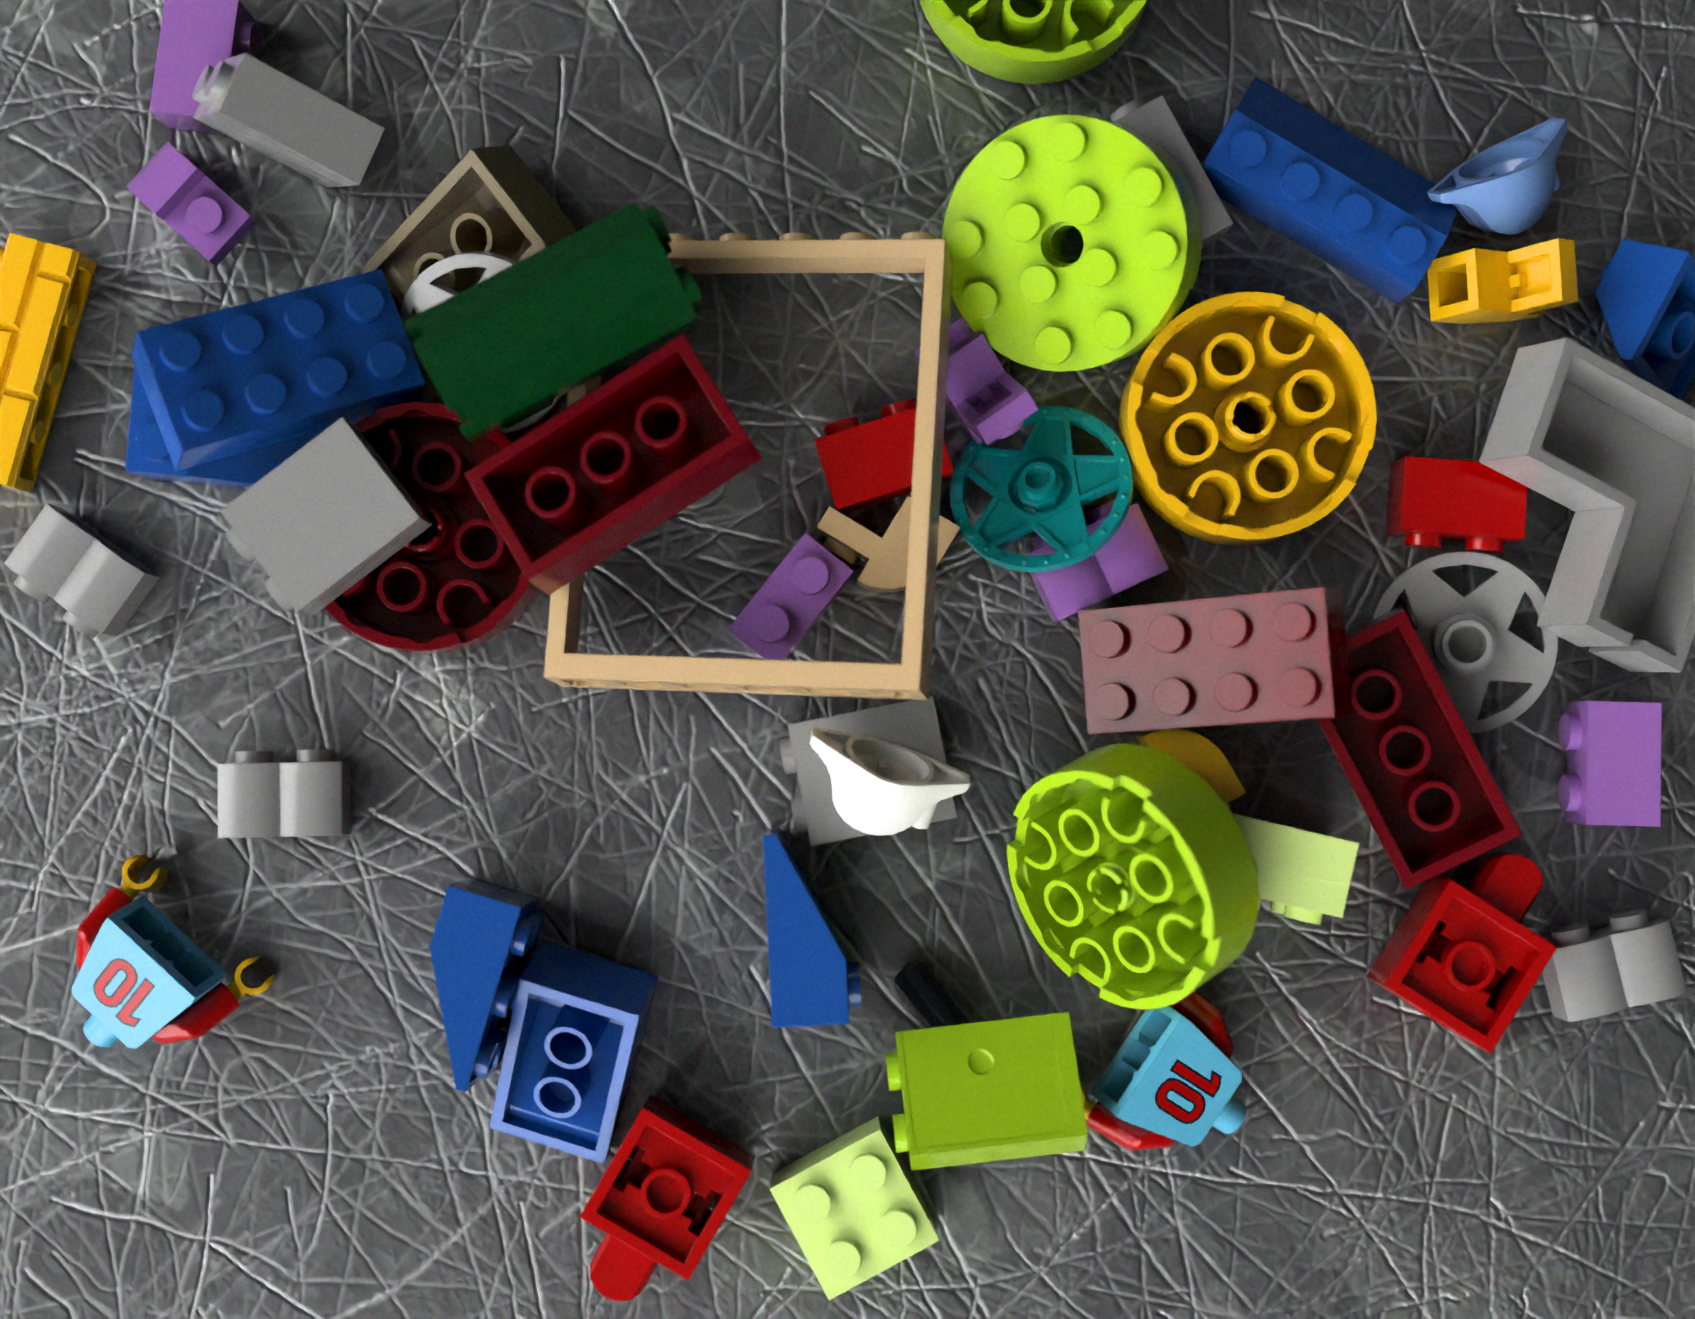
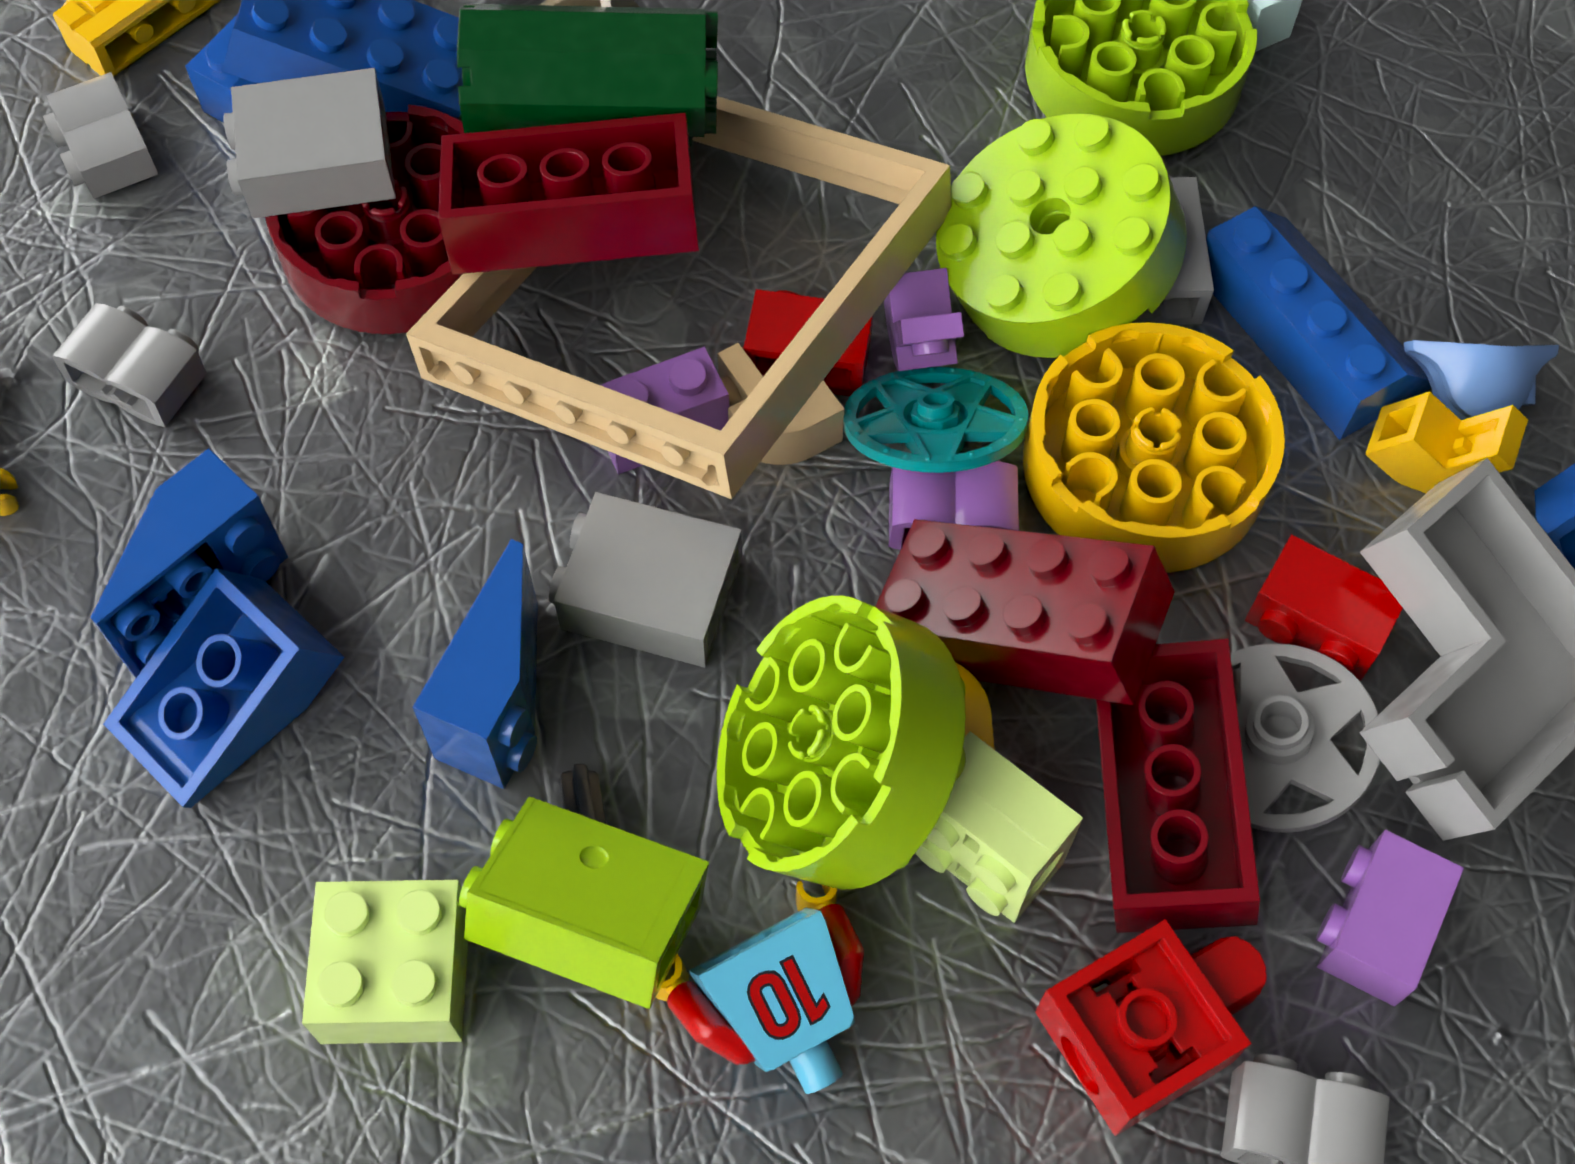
camera: 25 degrees right, 25 degrees down
red brick [580,1095,755,1301] -> none
white hat [810,727,971,836] -> none

